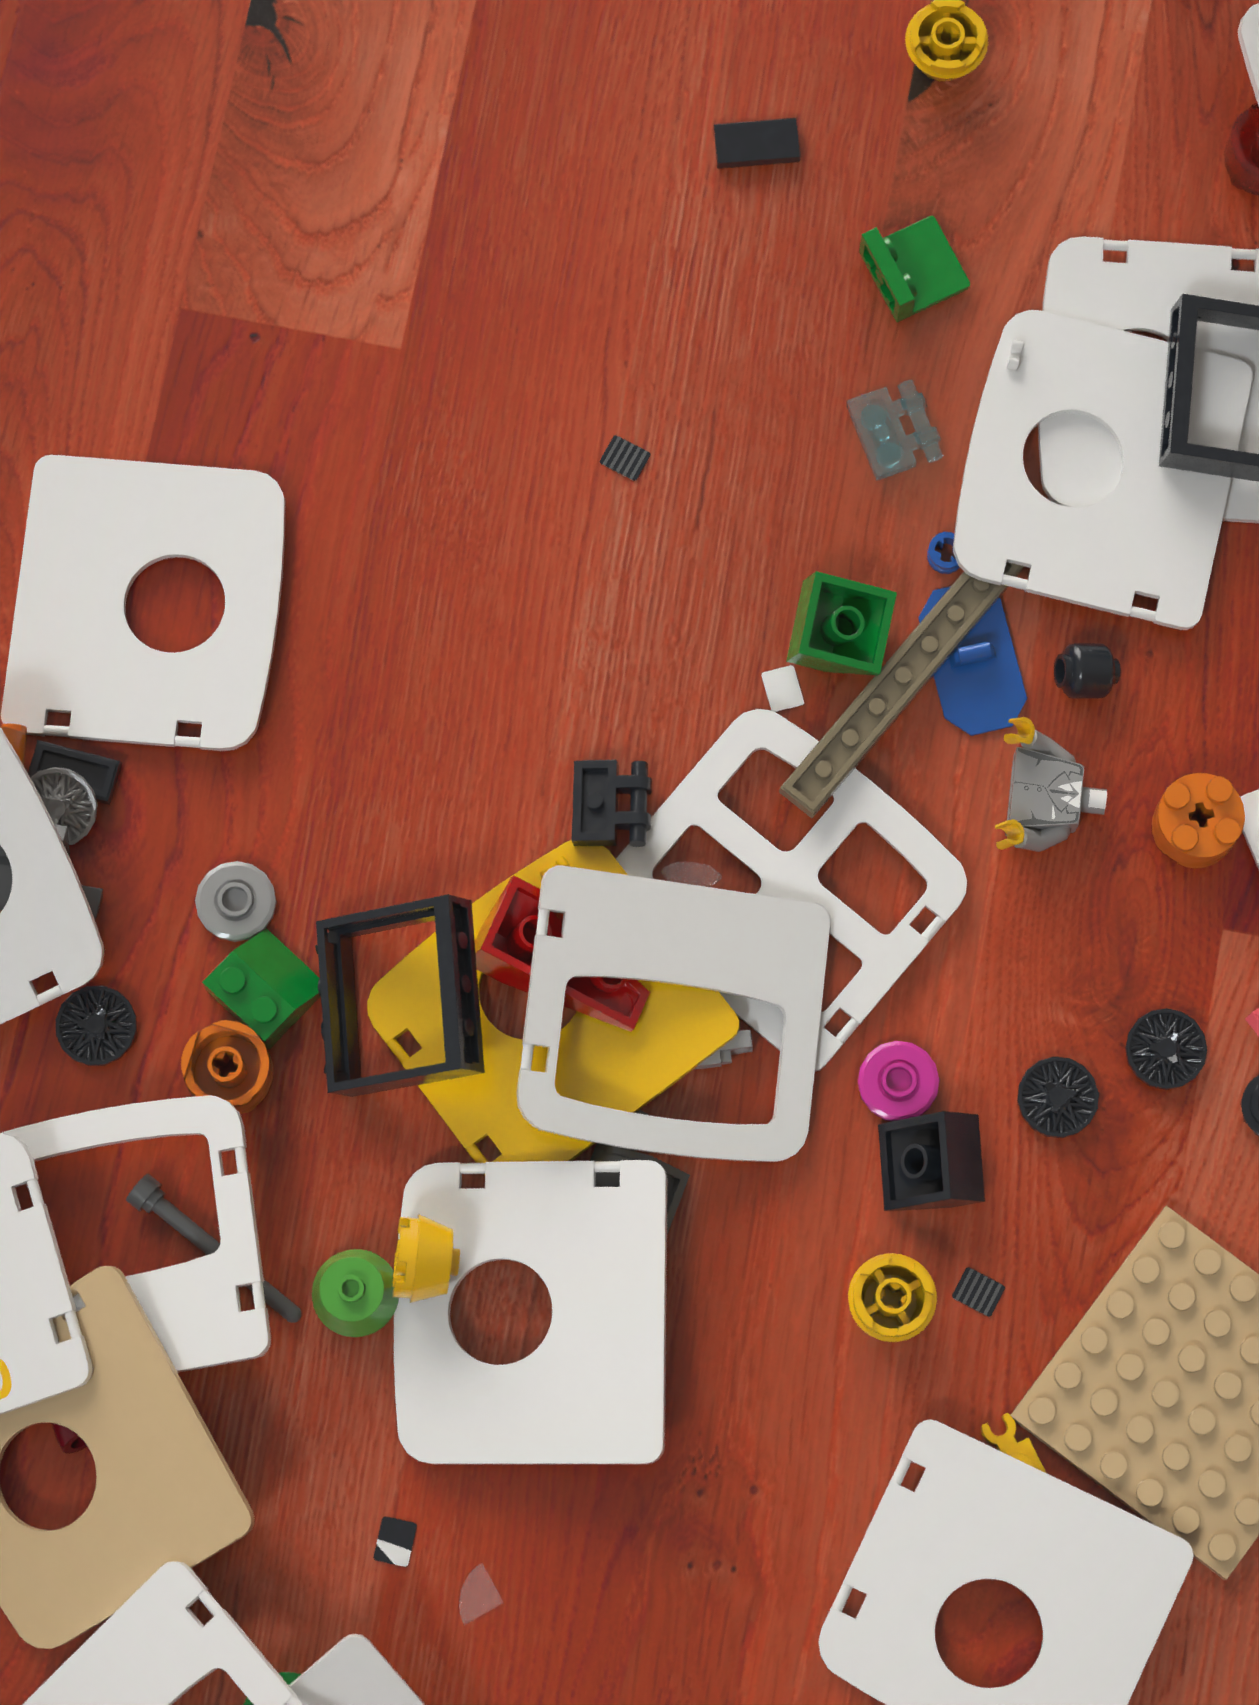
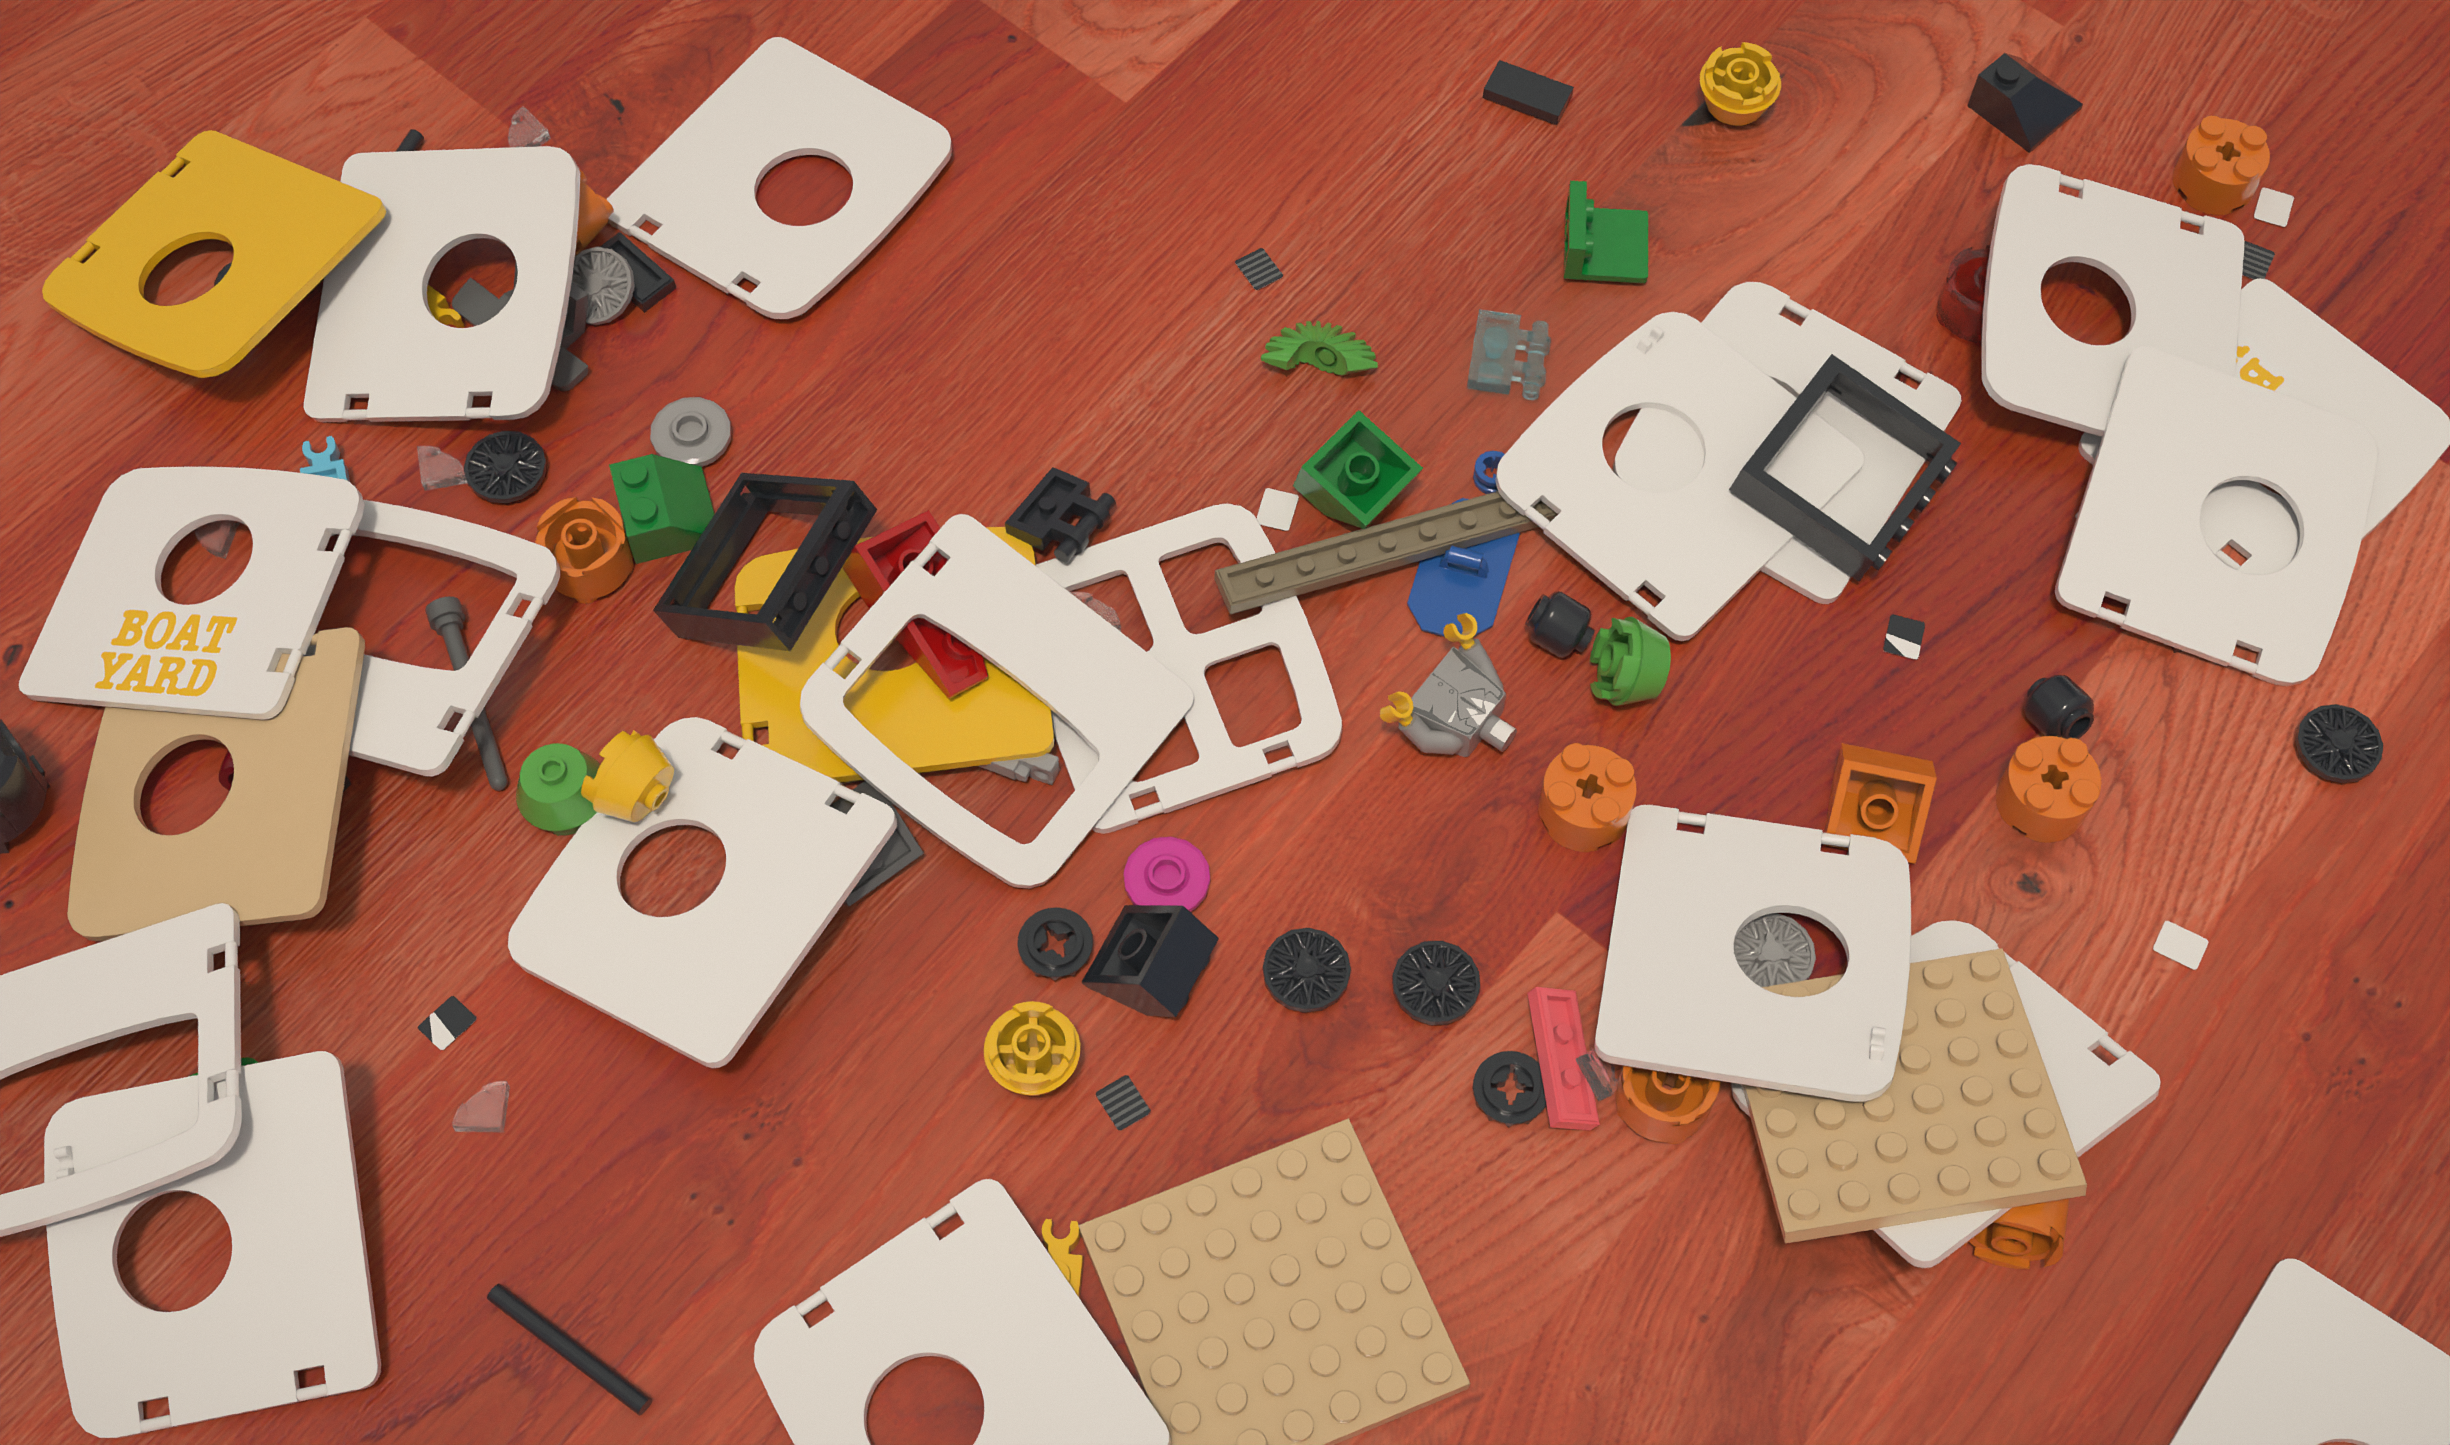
camera: 30 degrees right, 15 degrees down
none -> clear tile [417,446,467,491]
none -> black gear [1018,907,1093,981]
none -> bright green hair [1261,321,1378,375]
none -> bright green cone [1590,617,1671,706]

